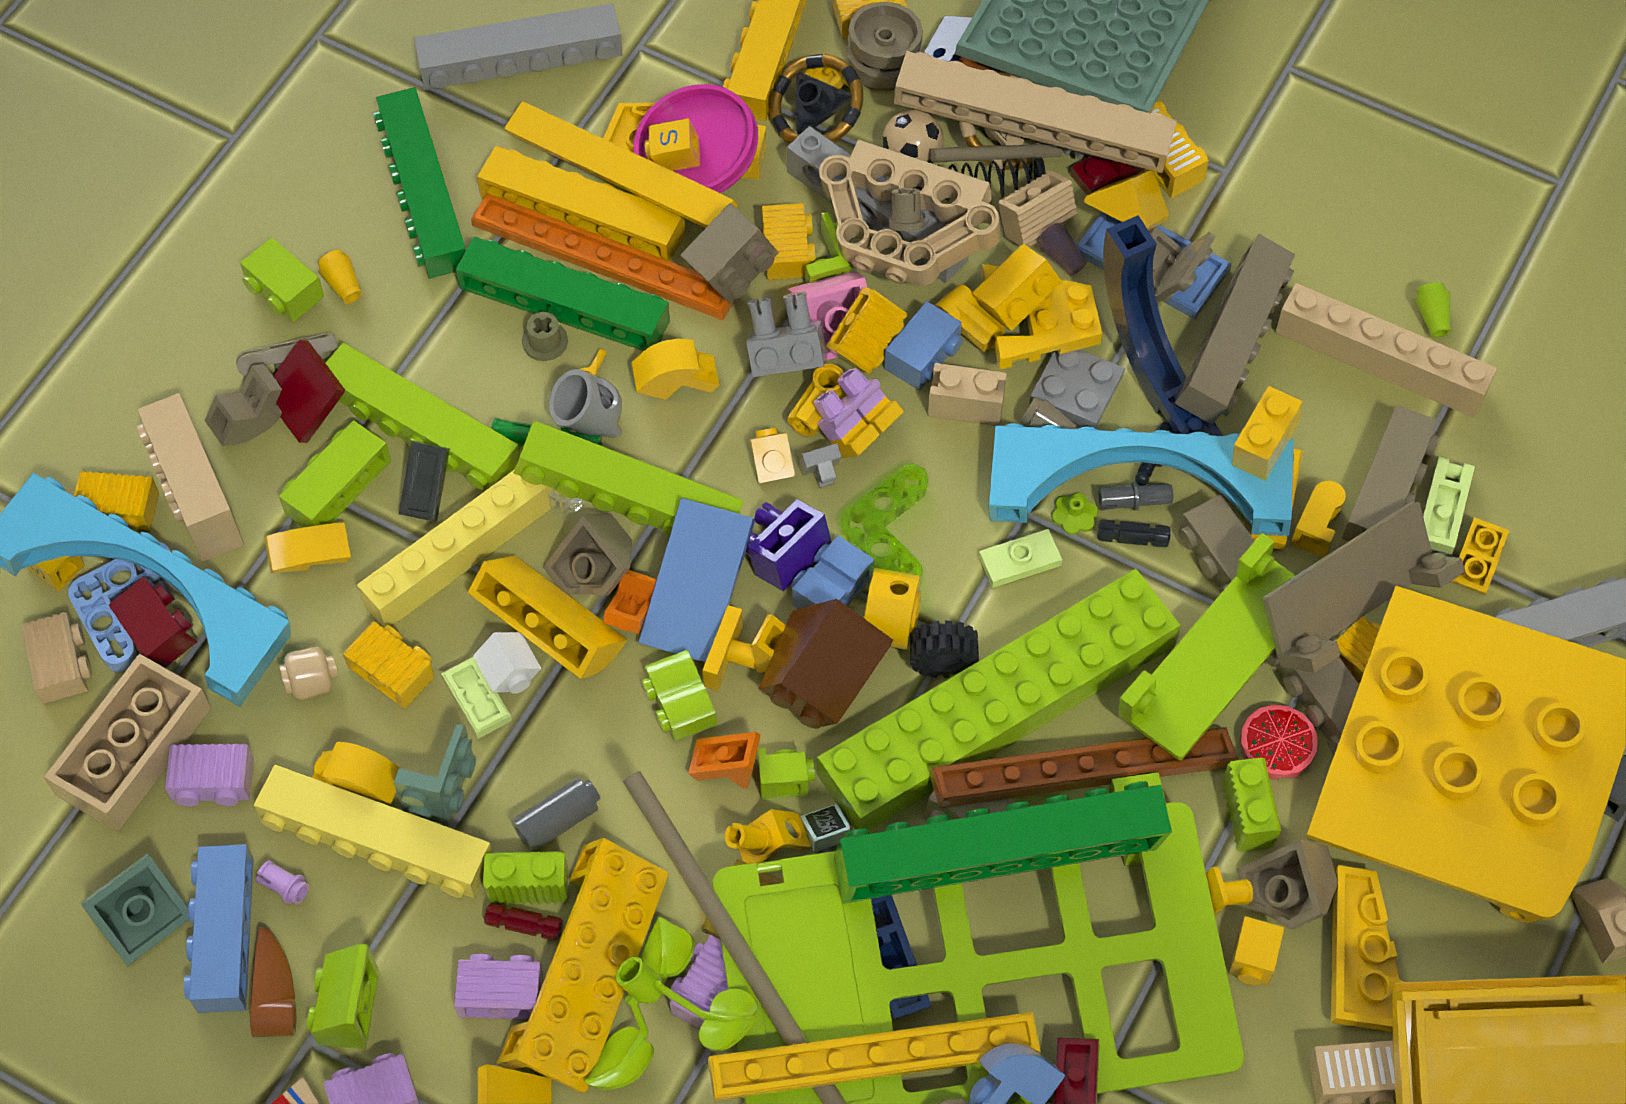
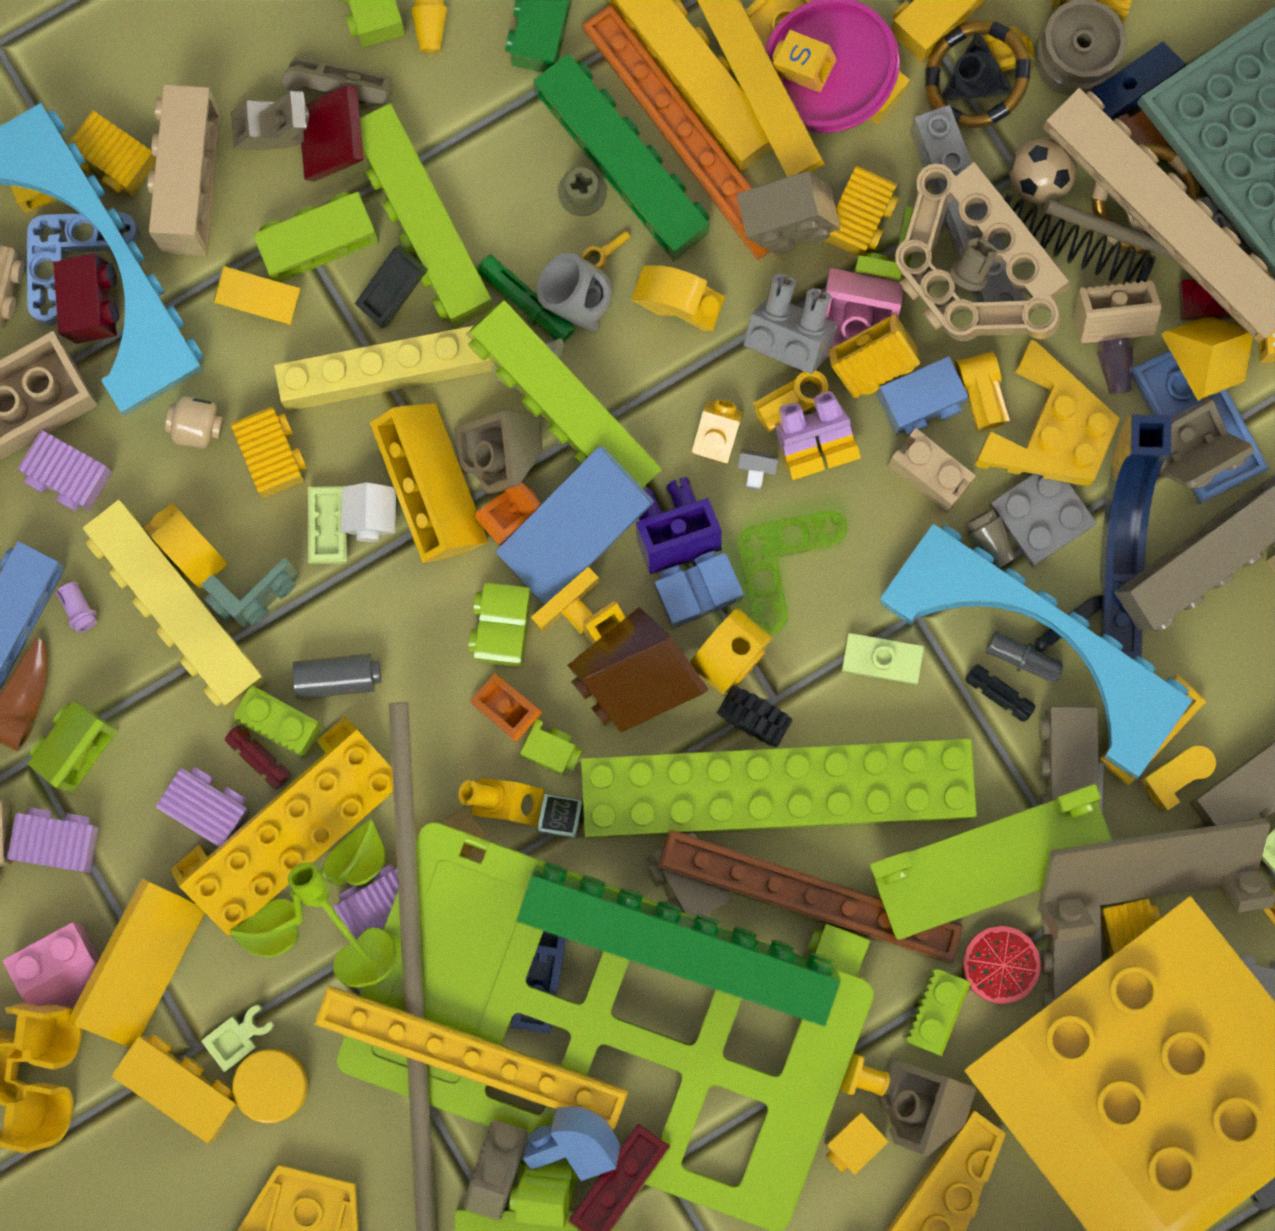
camera: 30 degrees right, 20 degrees up
yellow brick [972,244,1062,331] -> none
lime plant [1052,493,1098,535] -> none
yellow brick [1232,386,1303,481] -> none

